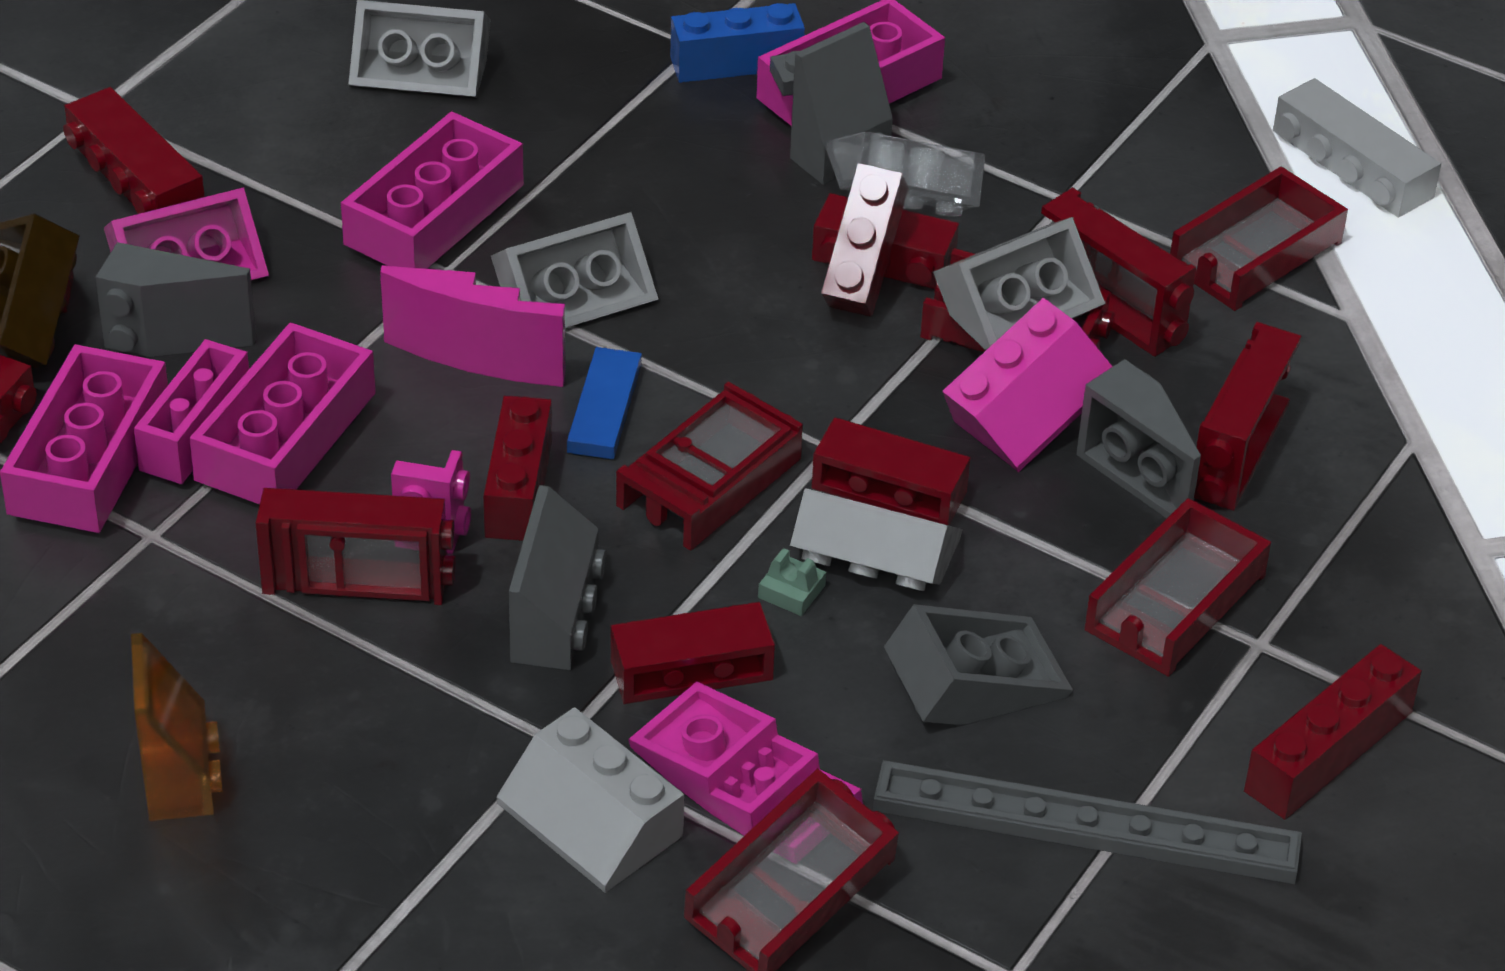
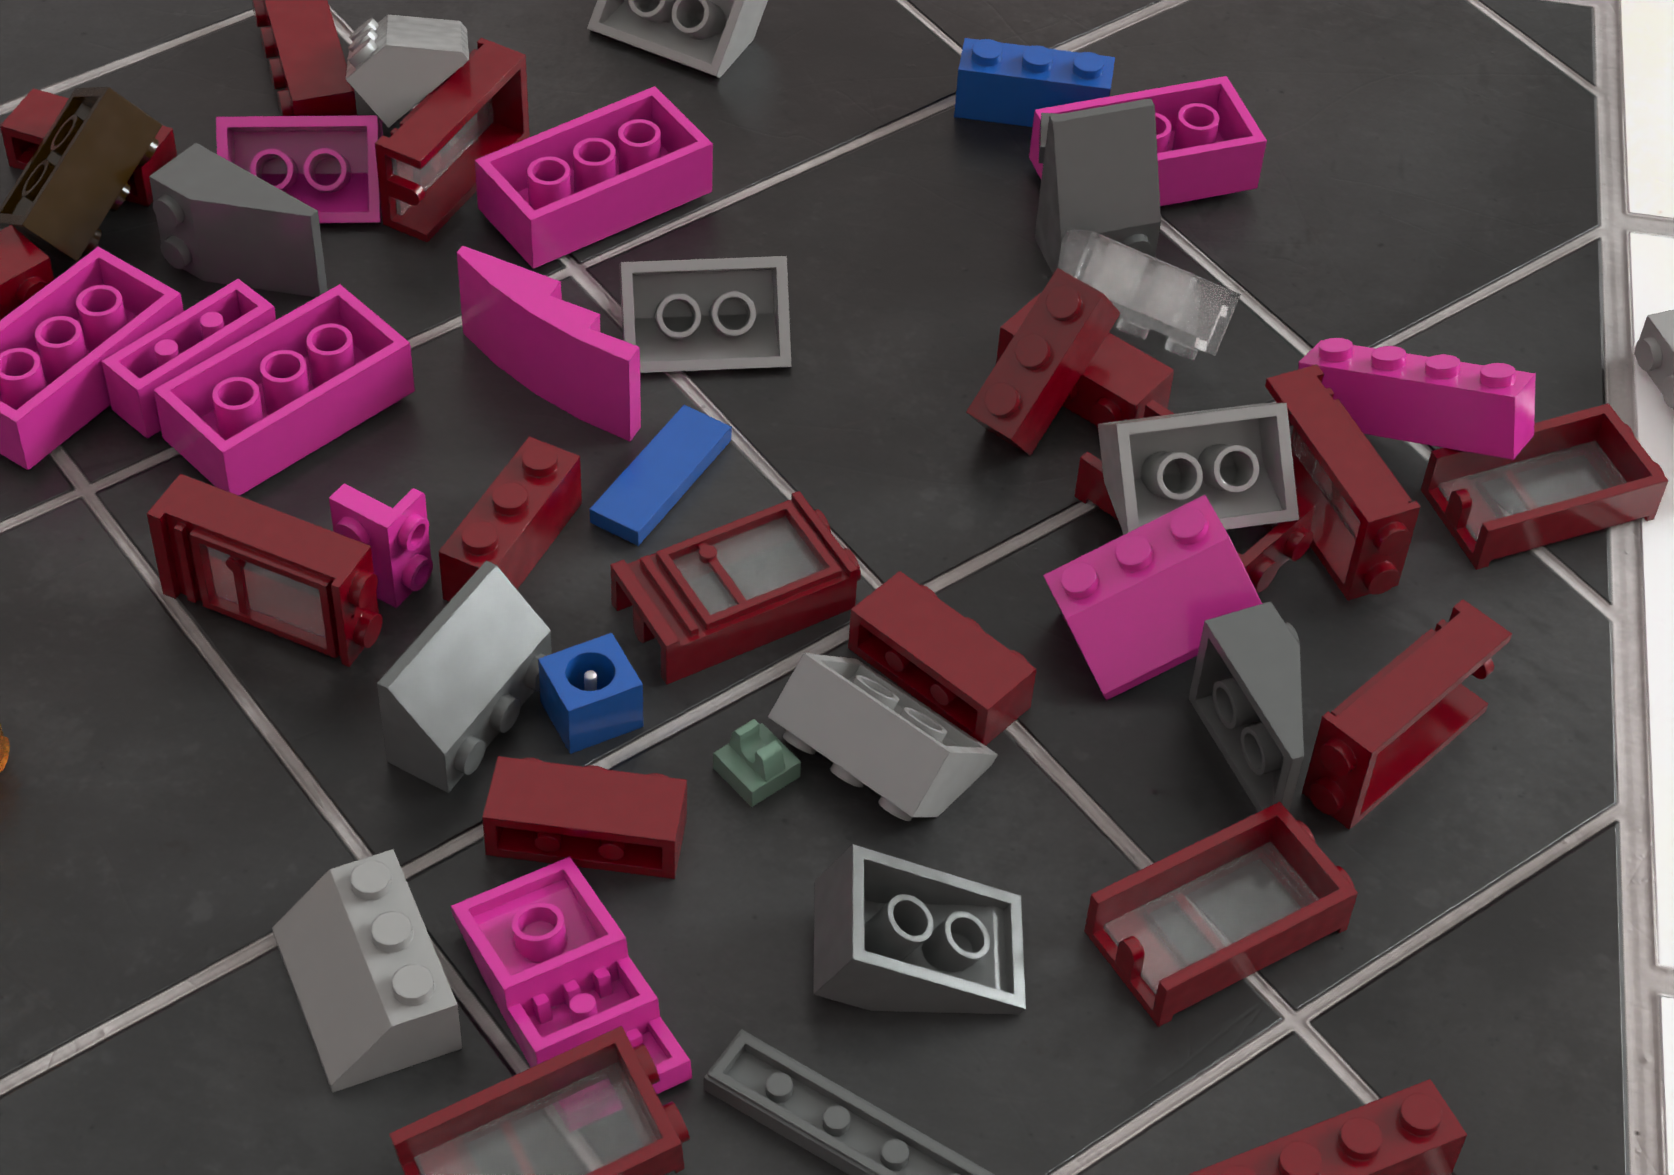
camera: 20 degrees right, 5 degrees up
none -> light grey slope [346,14,469,128]
none -> dark red door [375,38,530,243]
none -> blue piece [538,633,643,754]
none -> dark pink brick [1298,338,1536,460]

